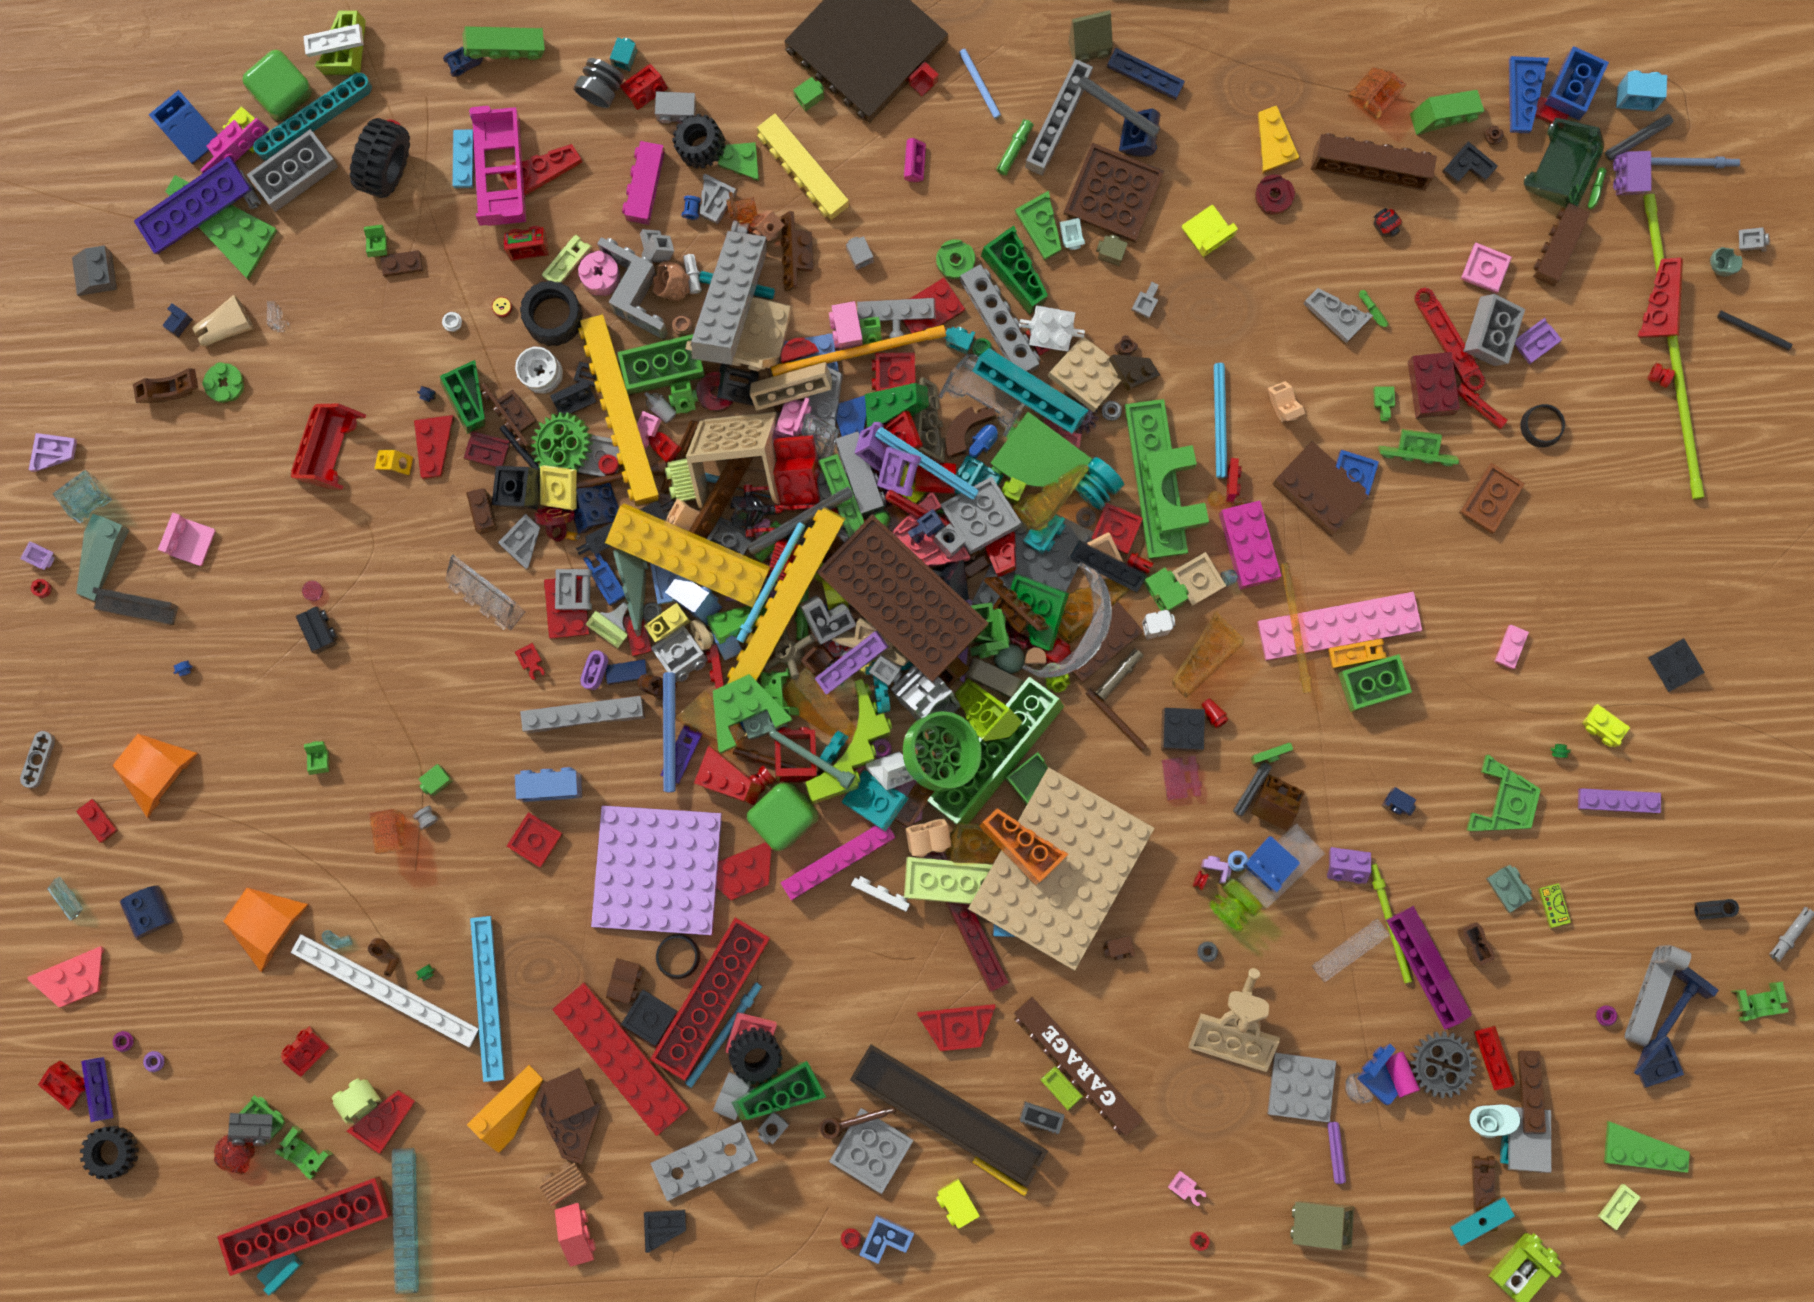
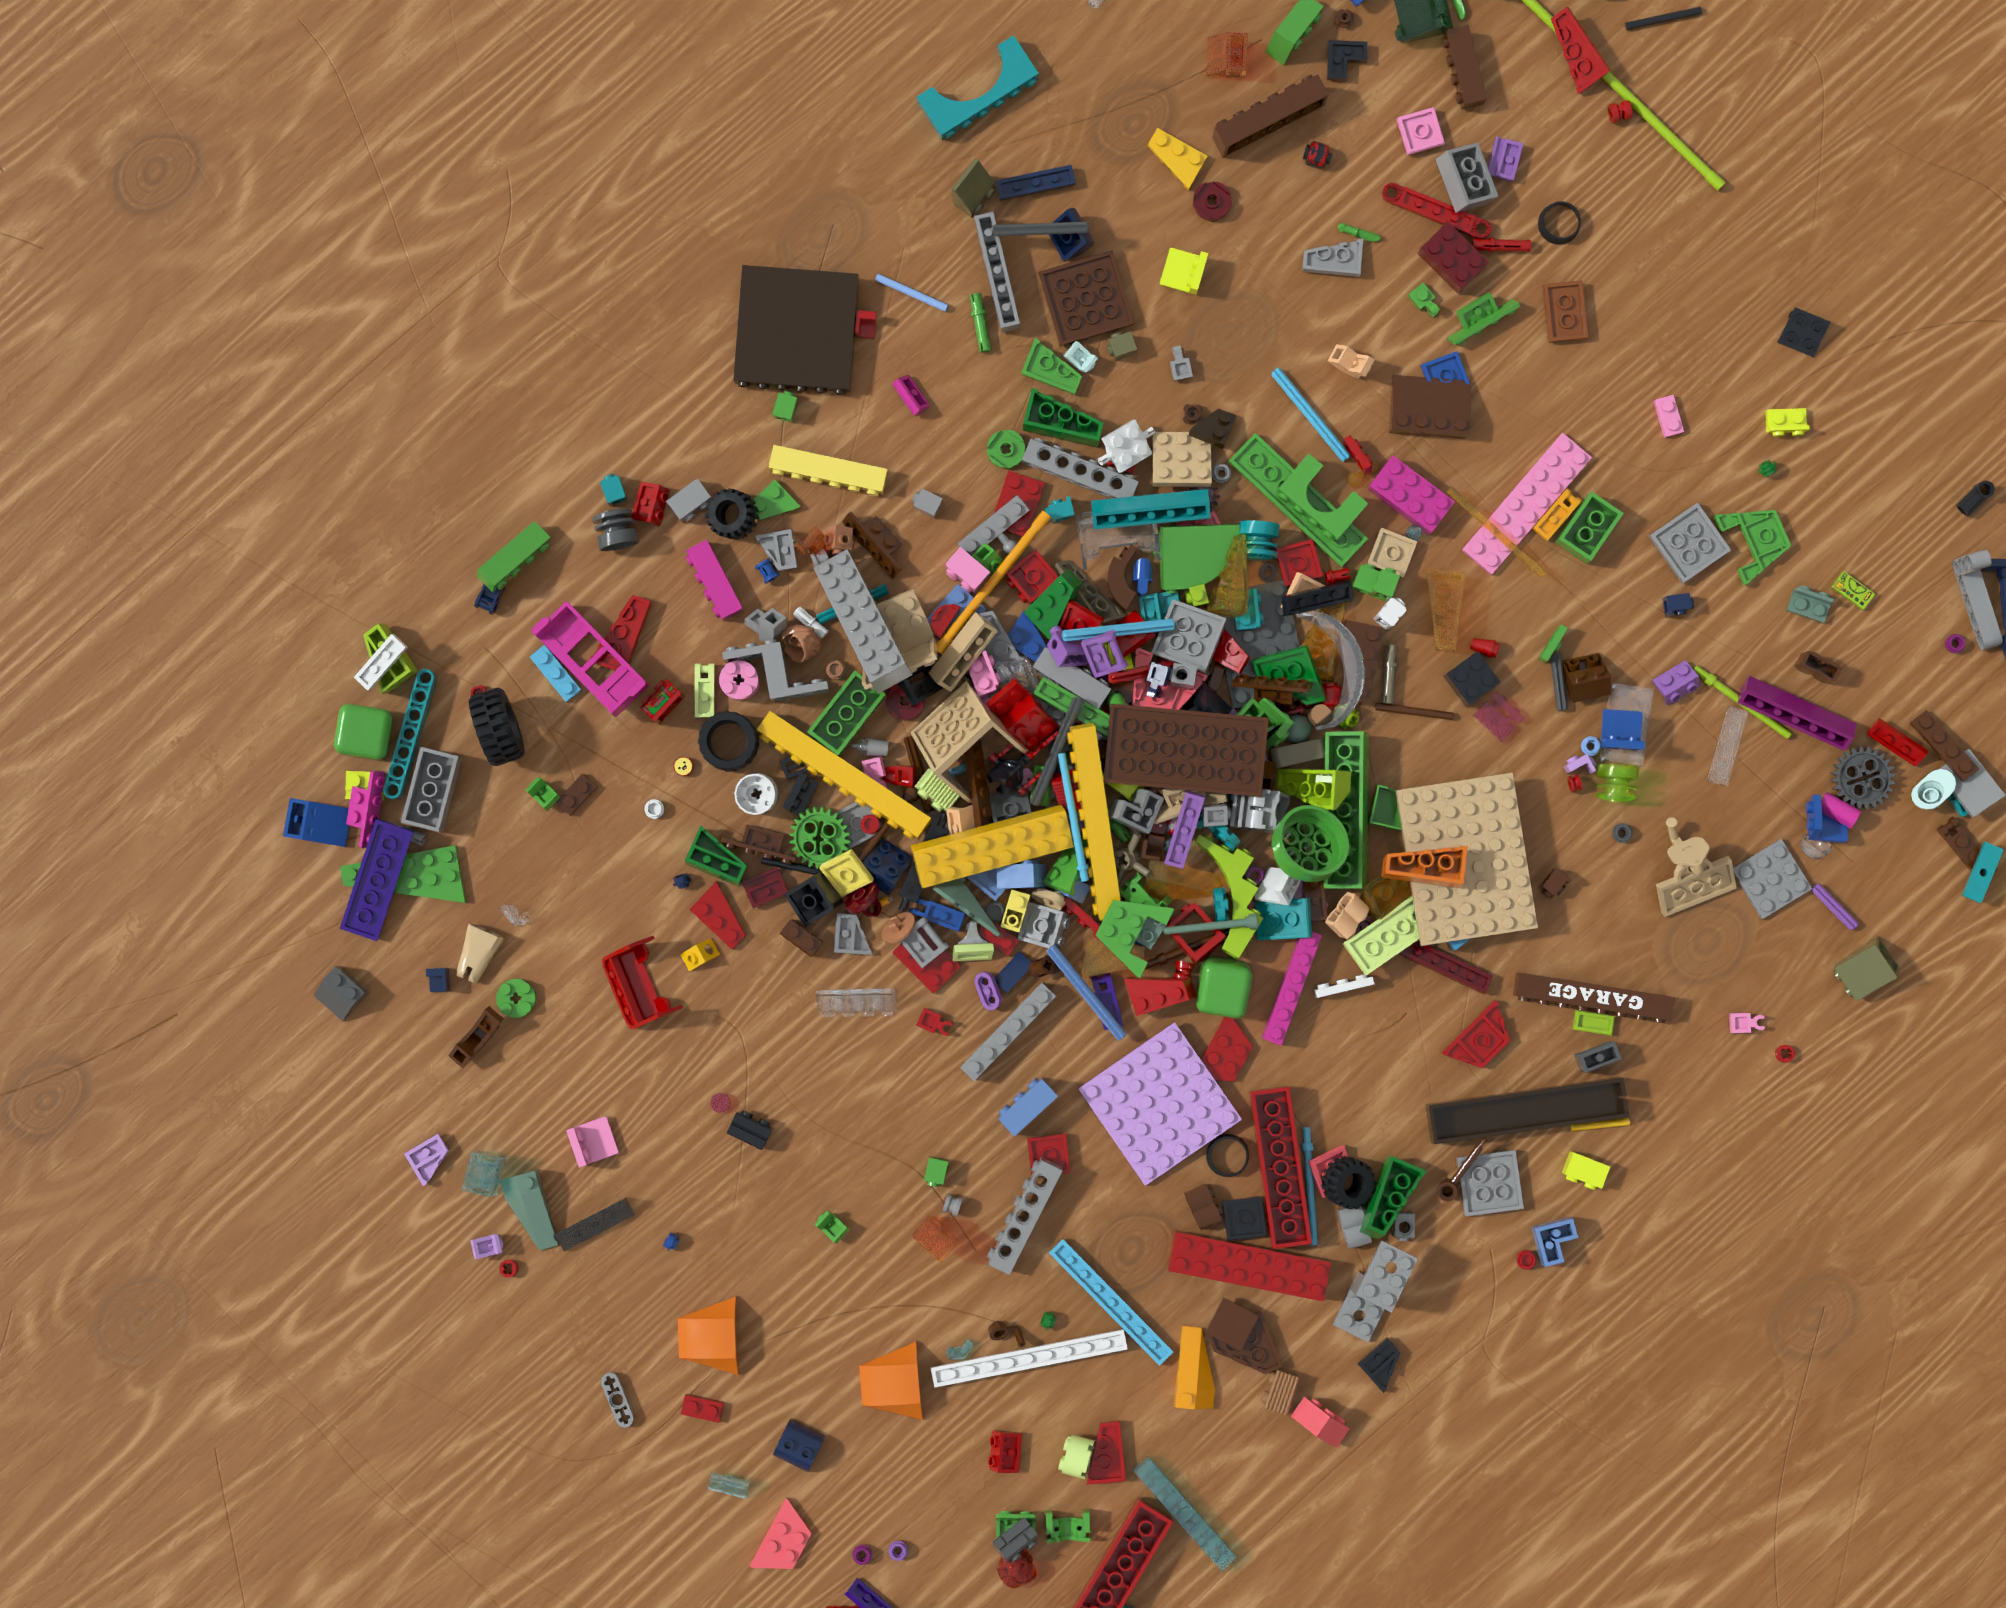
camera: 35 degrees left, 5 degrees up
bright green brick [669,380,698,414] -> none
green plate [972,338,992,357] -> none
medium lavender plate [1578,788,1661,813] -> none
none -> nougat piece [882,912,916,944]
none -> light grey brick [987,1157,1063,1275]
none -> light grey plate [1649,503,1731,584]

